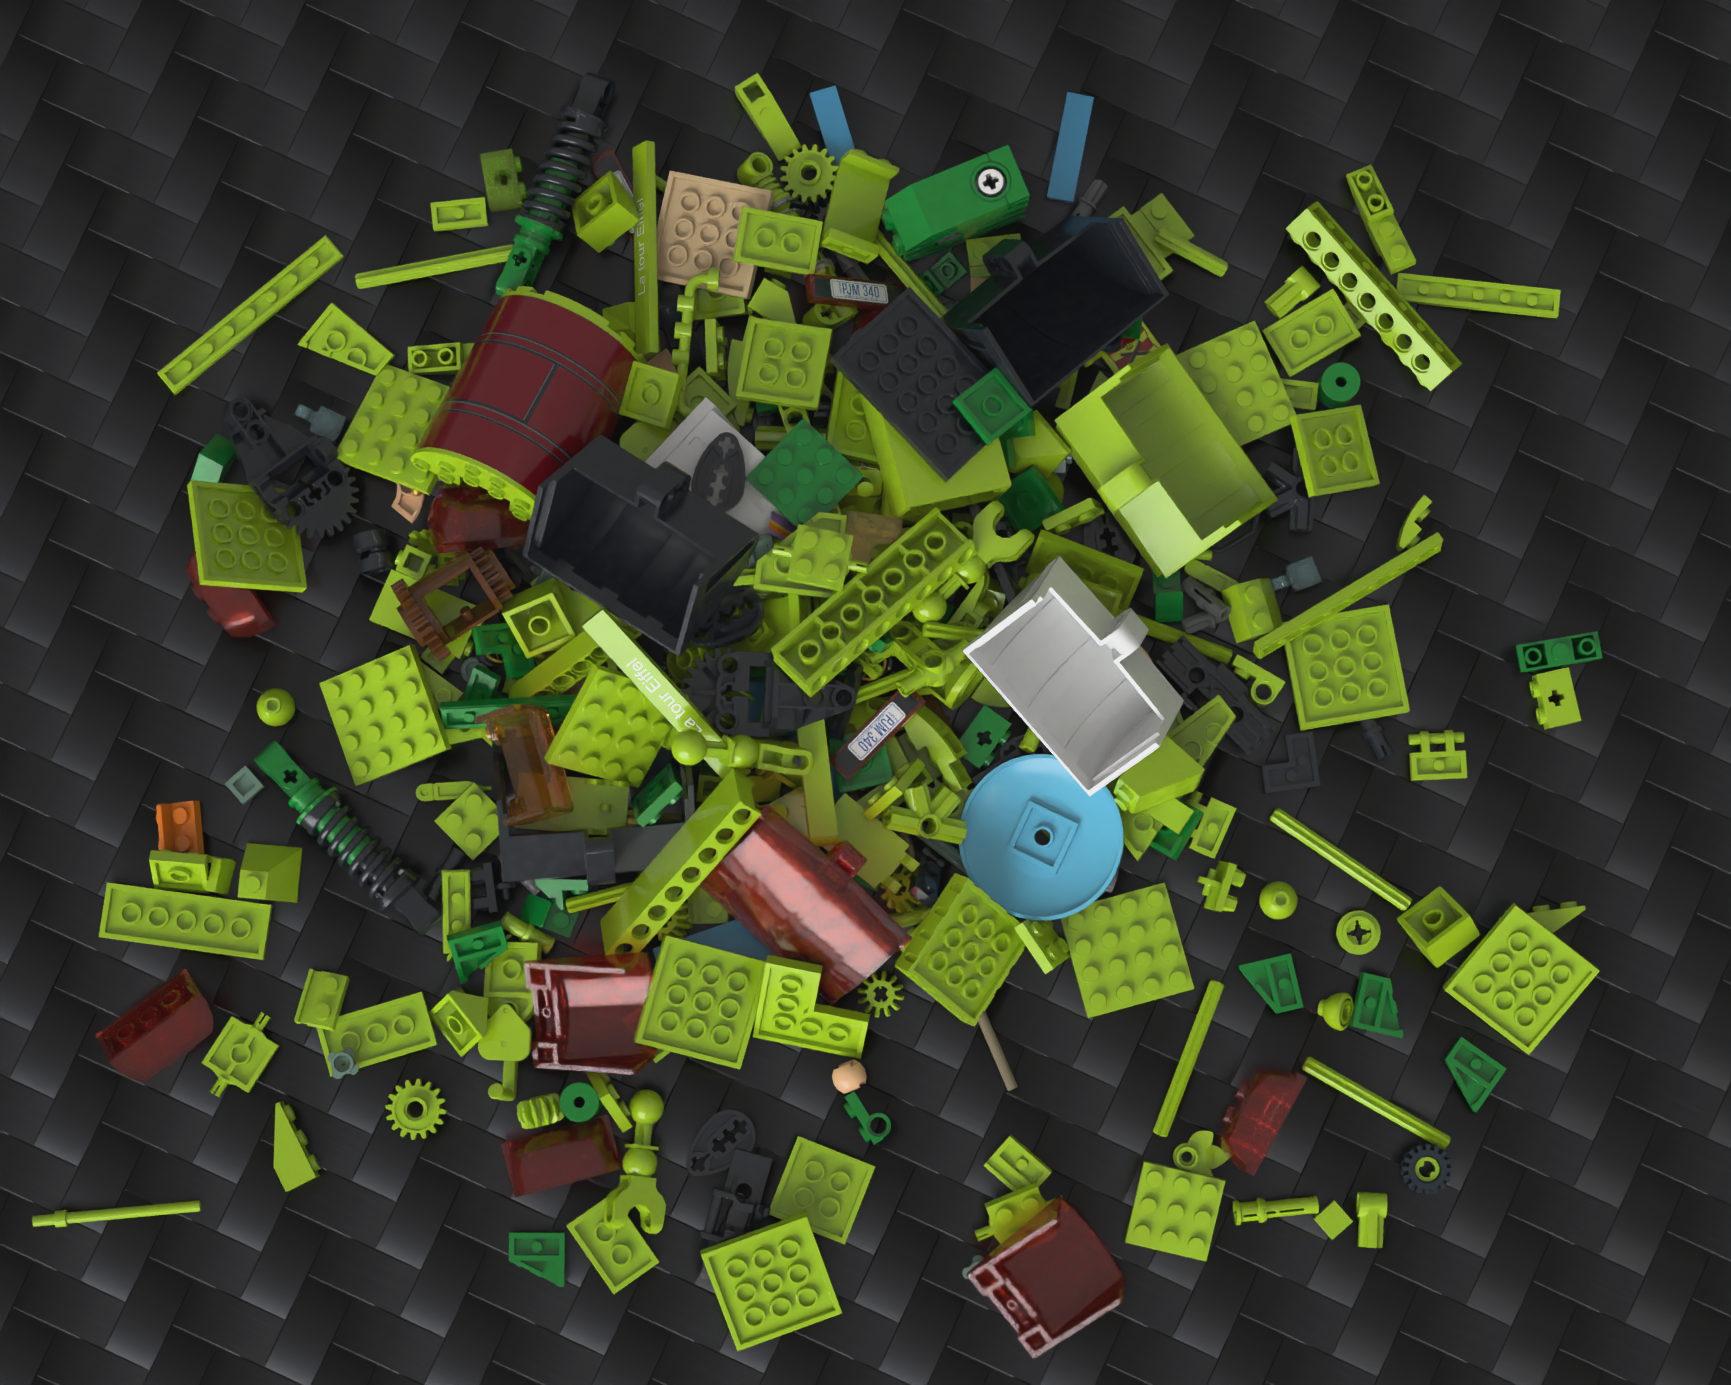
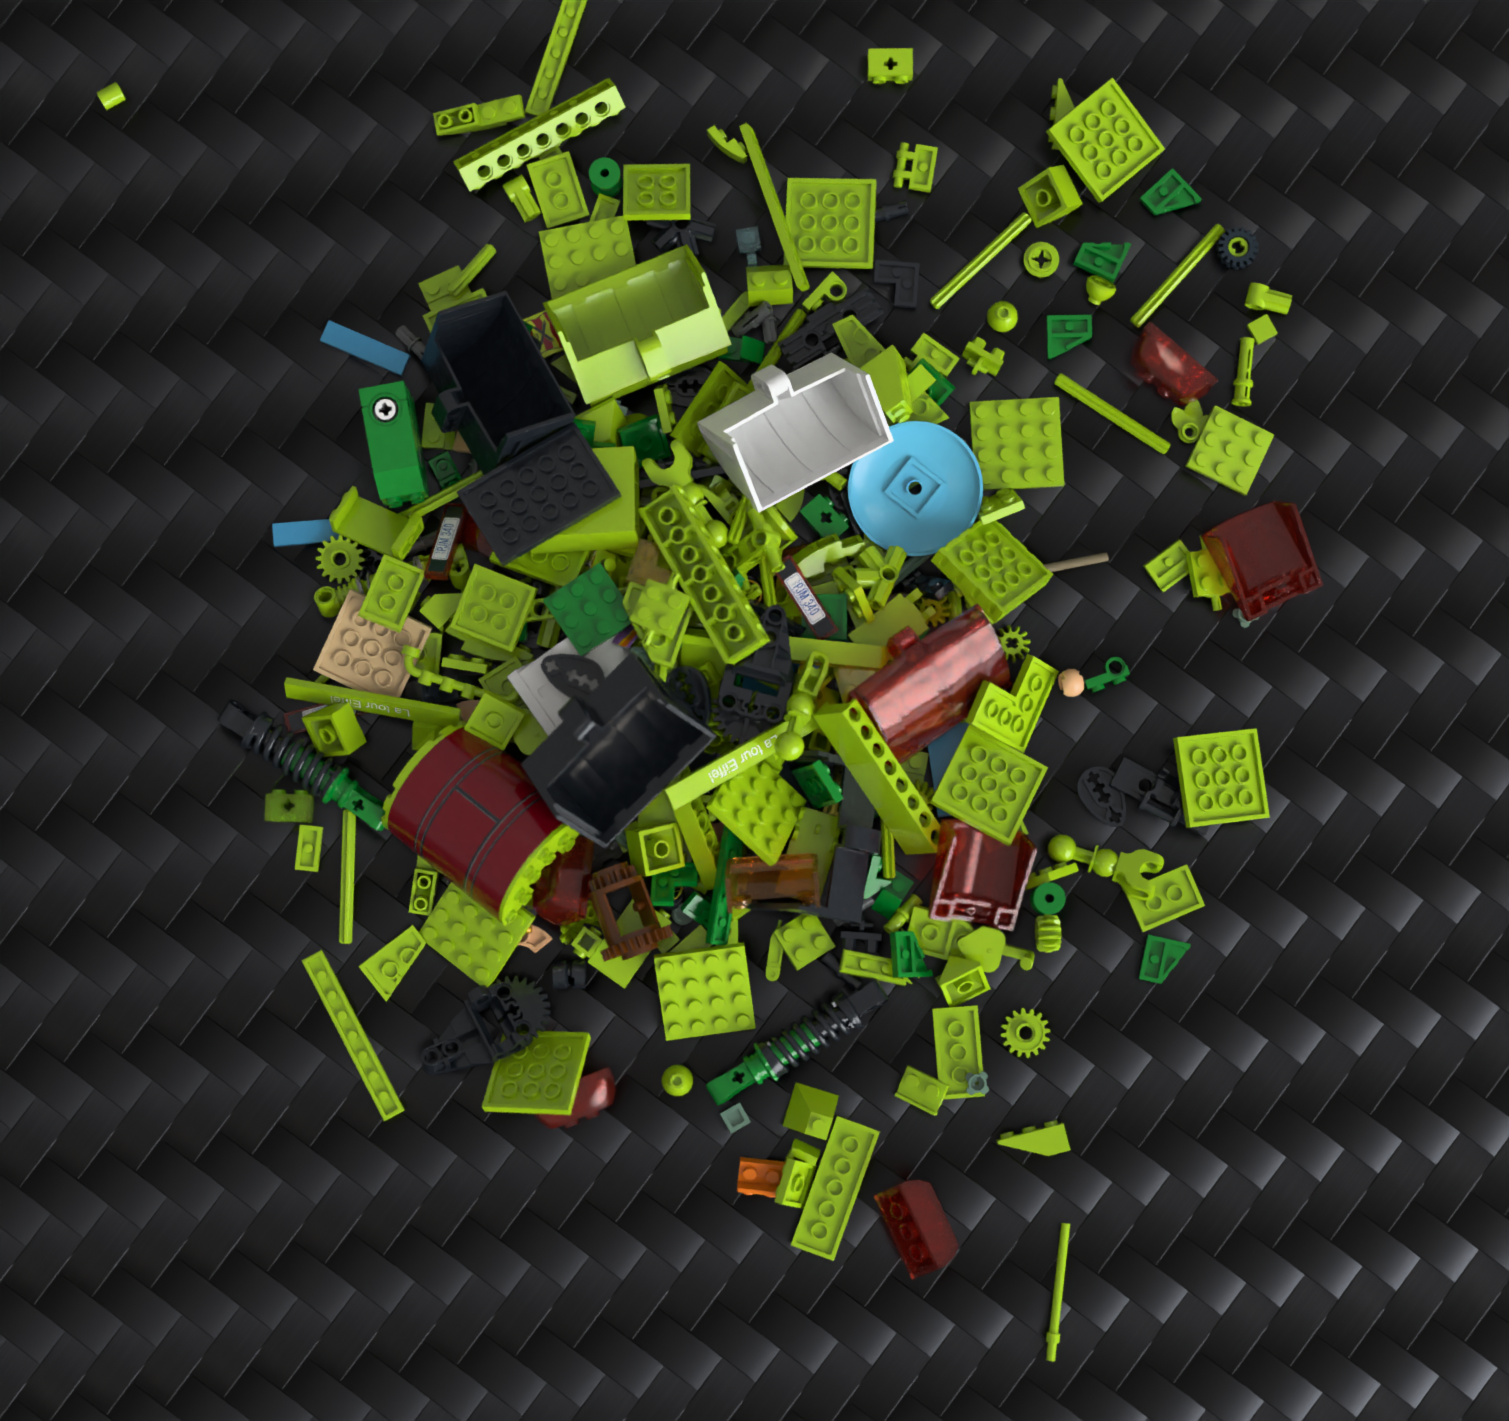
camera: 70 degrees left, 0 degrees up
green slope [191,434,237,483] -> none
lime plate [202,1011,279,1097] -> none
clear light blue plate [295,404,347,443] -> none
clear red windscreen [501,1114,623,1197] -> none
lime slope [735,73,802,162] -> none
lime plate [769,1136,875,1245] -> none
green plate [953,367,1032,445] -> none
green slope [1516,631,1603,673] -> none

